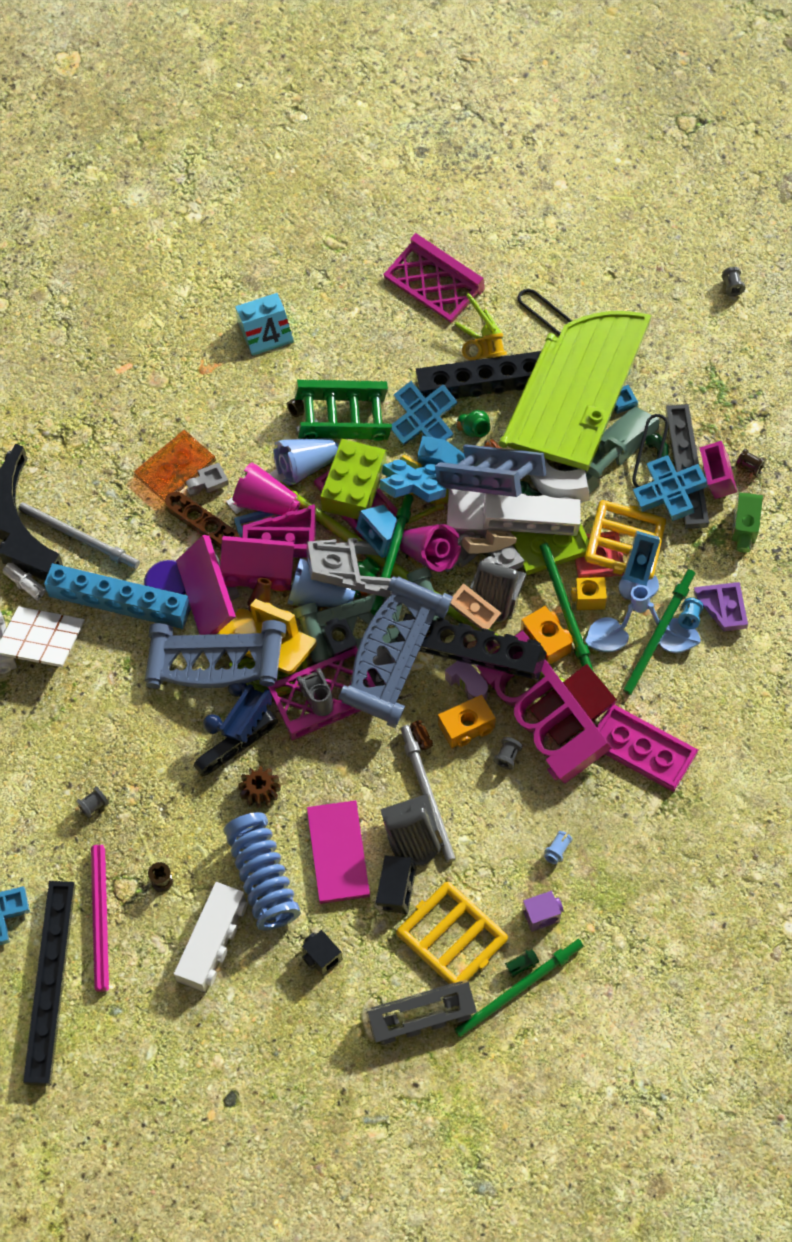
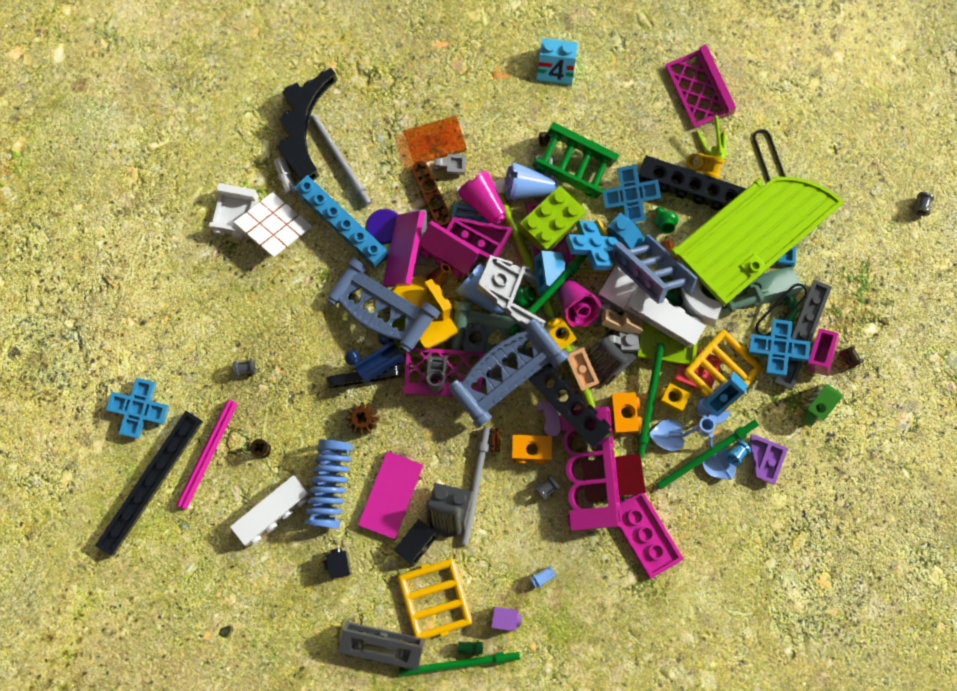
camera: 25 degrees right, 15 degrees up
none -> yellow brick [545,317,577,350]

